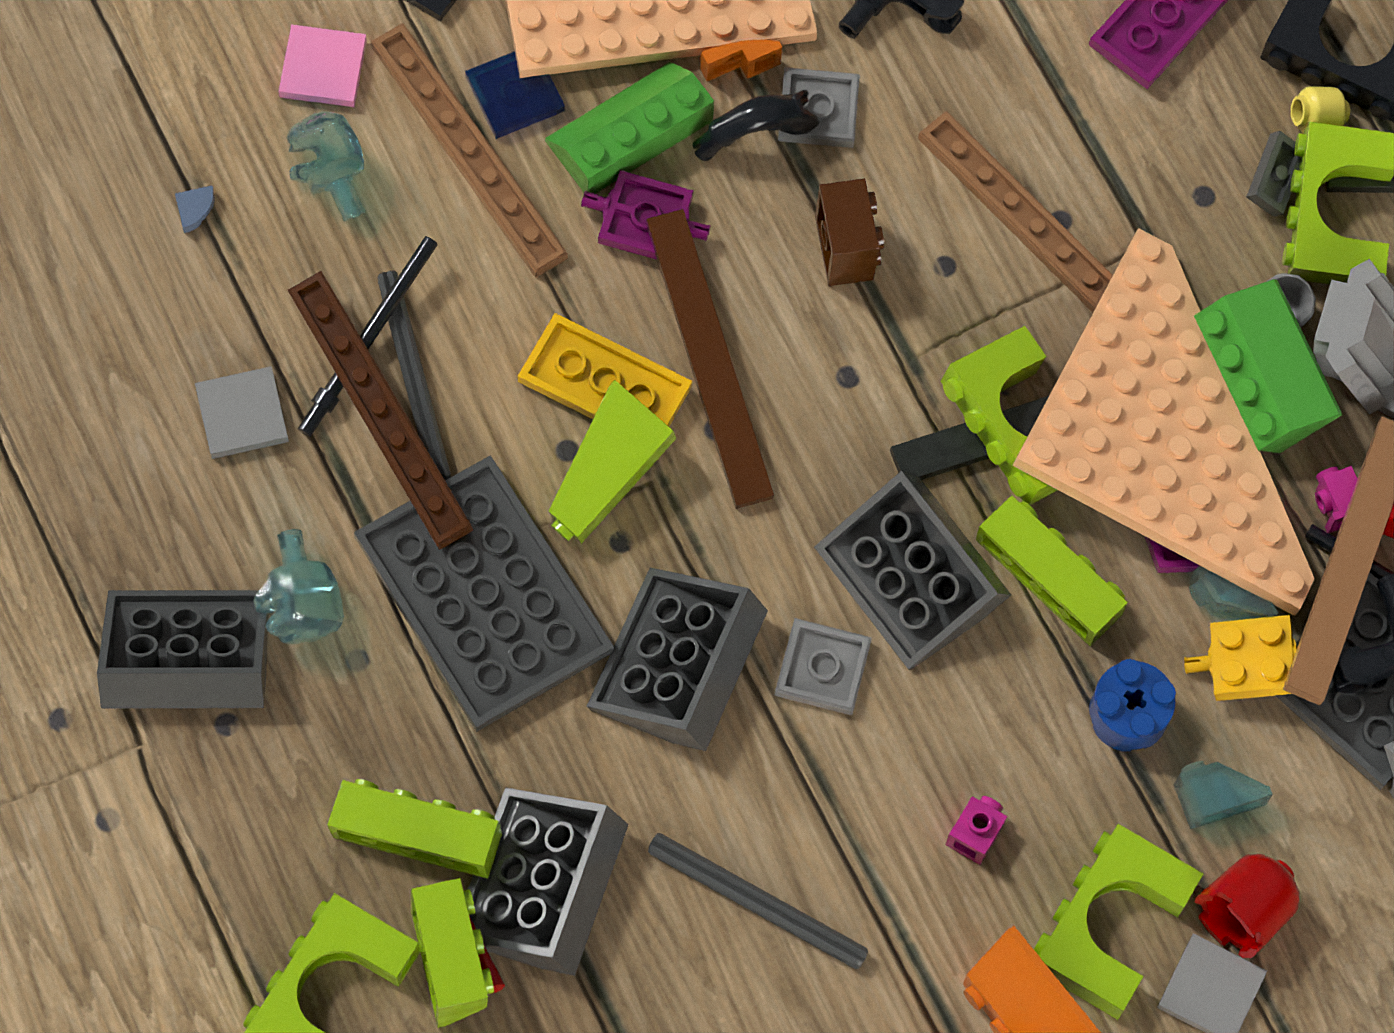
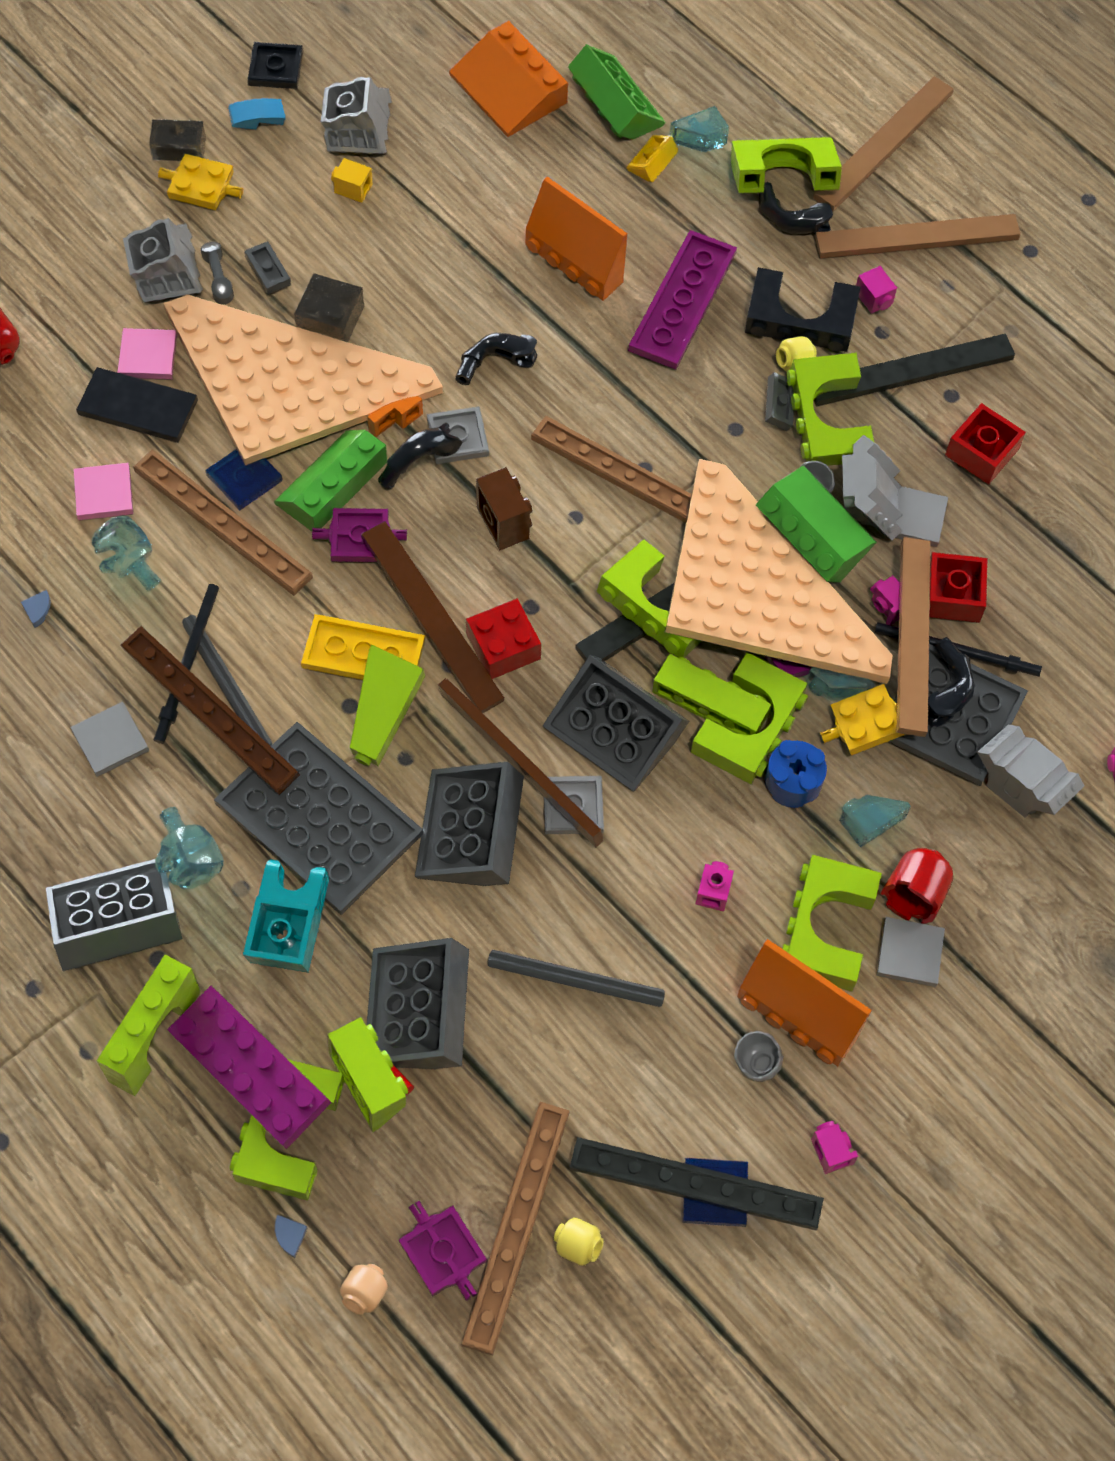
camera: 15 degrees left, 5 degrees down
lime brick [327,779,502,879] -> none
none -> lime arch [97,955,201,1096]
none -> magenta plate [167,986,332,1149]
none -> teal brick [243,859,329,973]
none -> reddish brown tile [438,678,603,848]
none -> red brick [466,598,542,679]
none -> lime arch [691,652,808,785]

